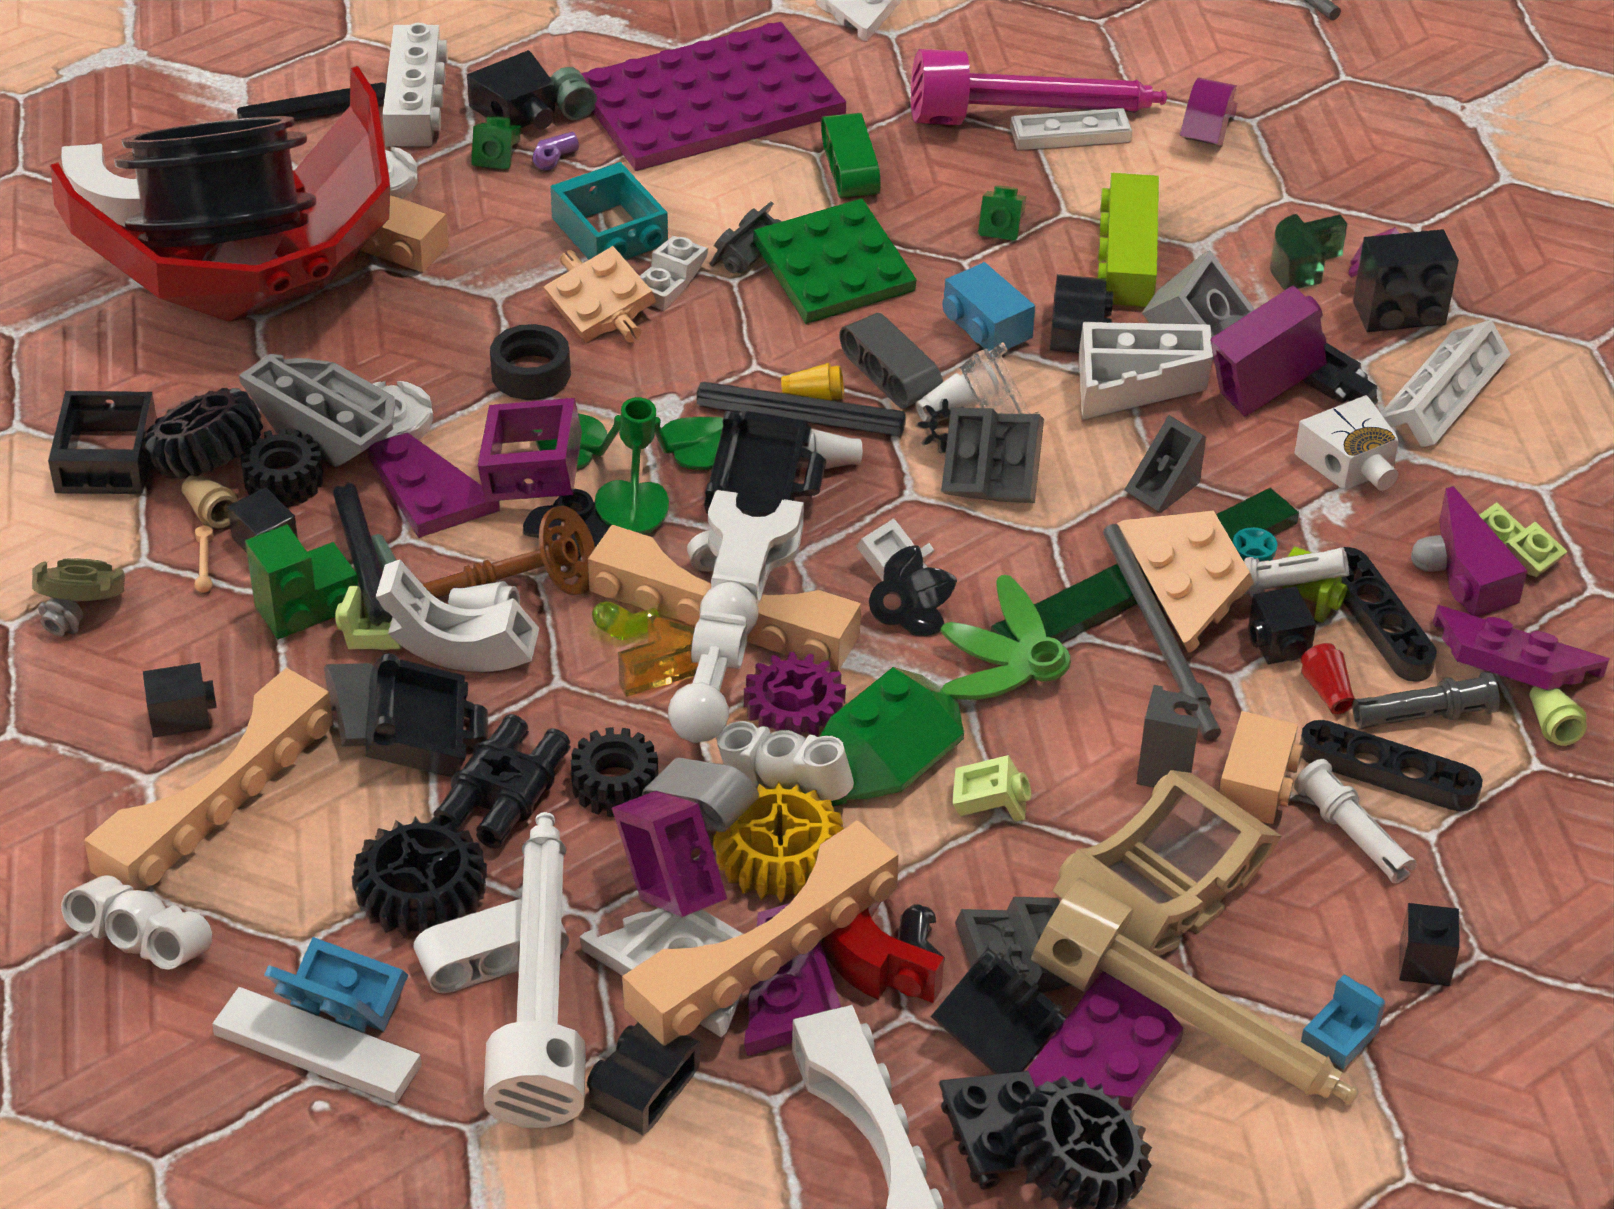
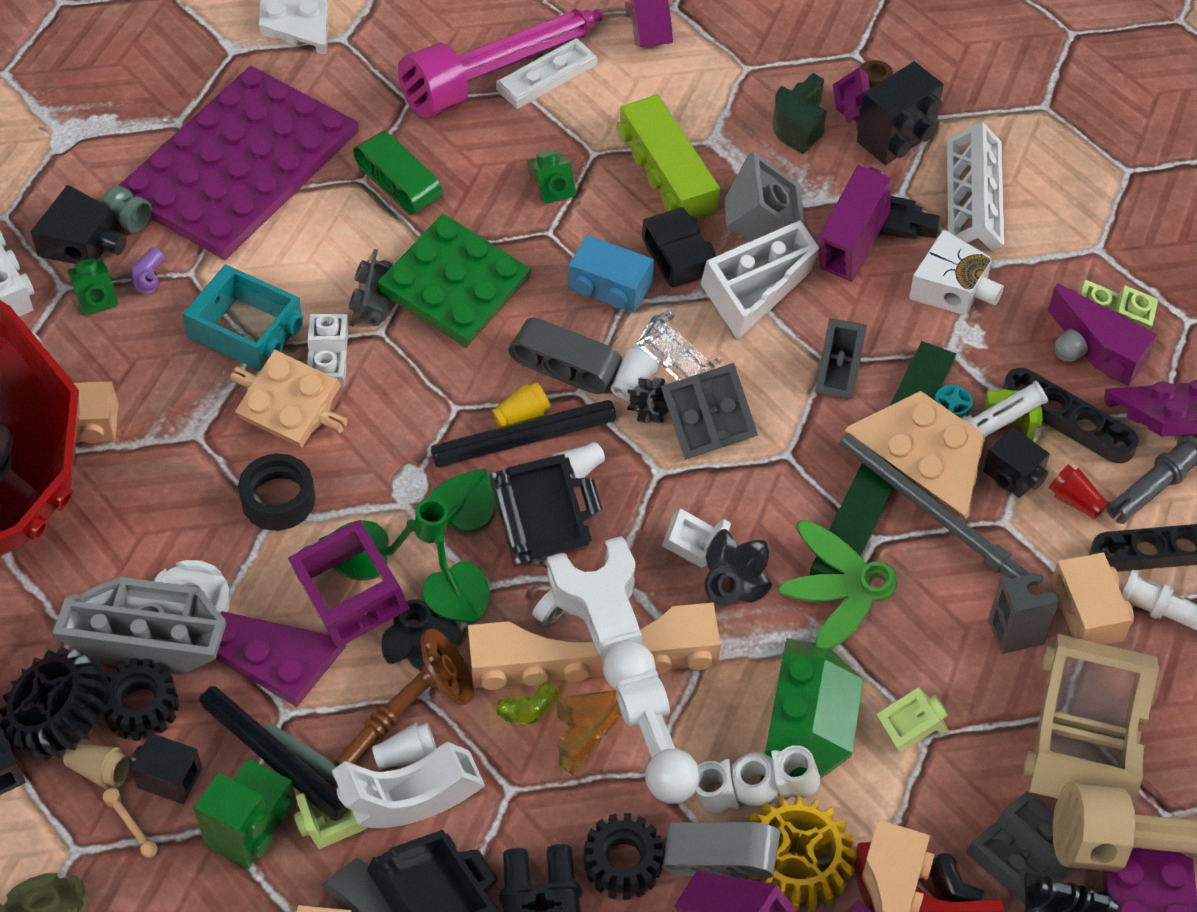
camera: 30 degrees left, 10 degrees up
magenta gear [744,652,846,737] -> none

